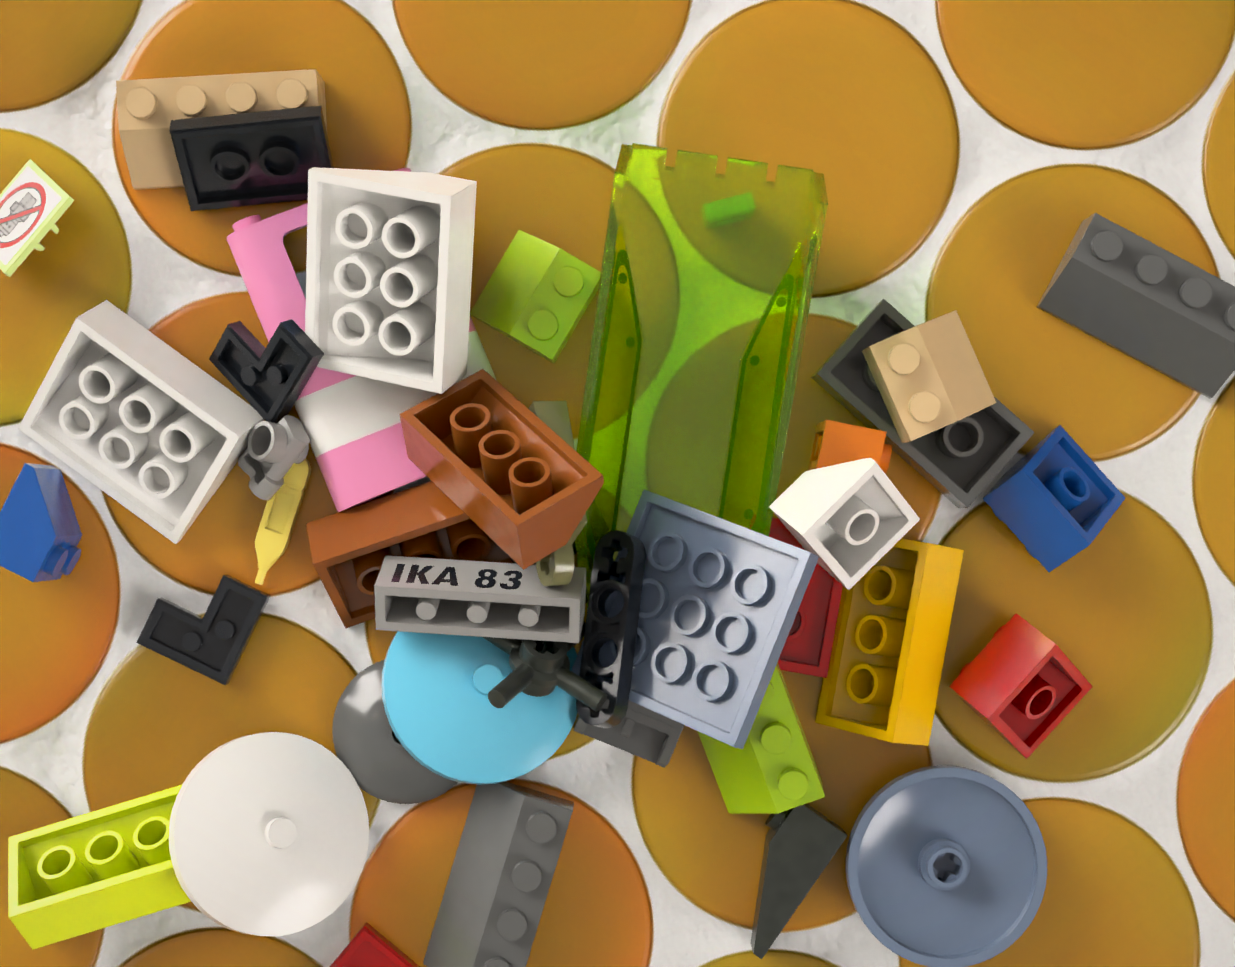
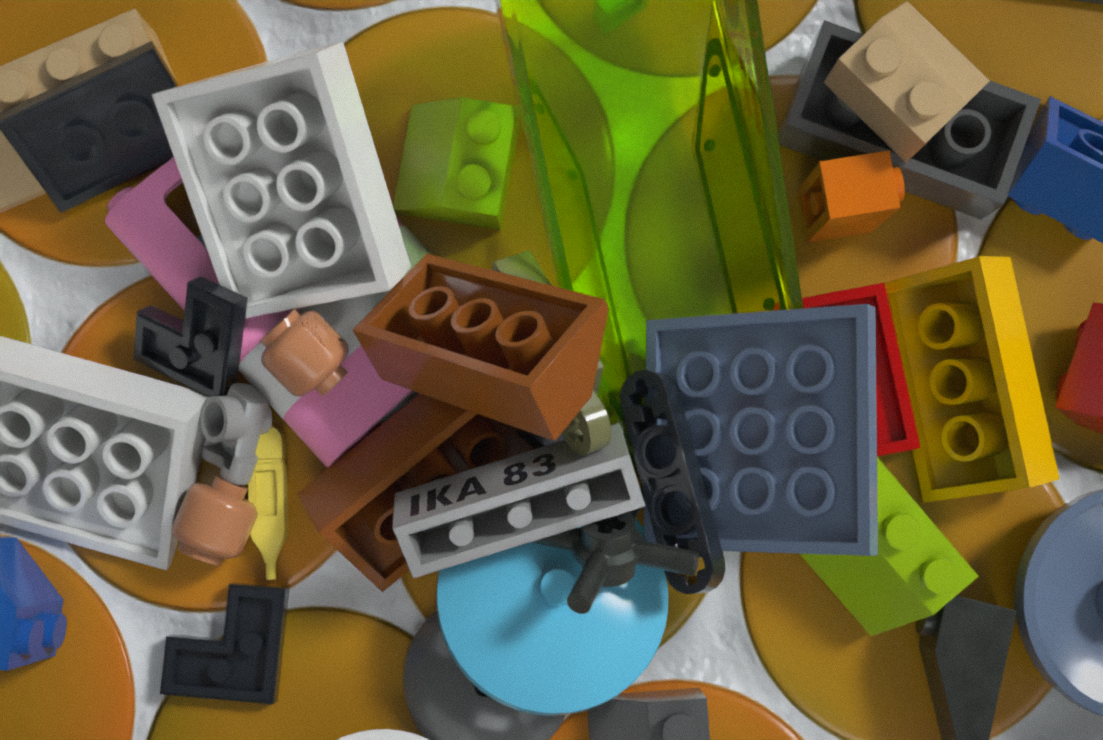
camera: 15 degrees left, 5 degrees down
dark grey hinge [573,699,684,768] -> none
white slope [769,458,920,590] -> none
none -> nougat head [171,476,258,566]
none -> nougat head [260,309,349,397]

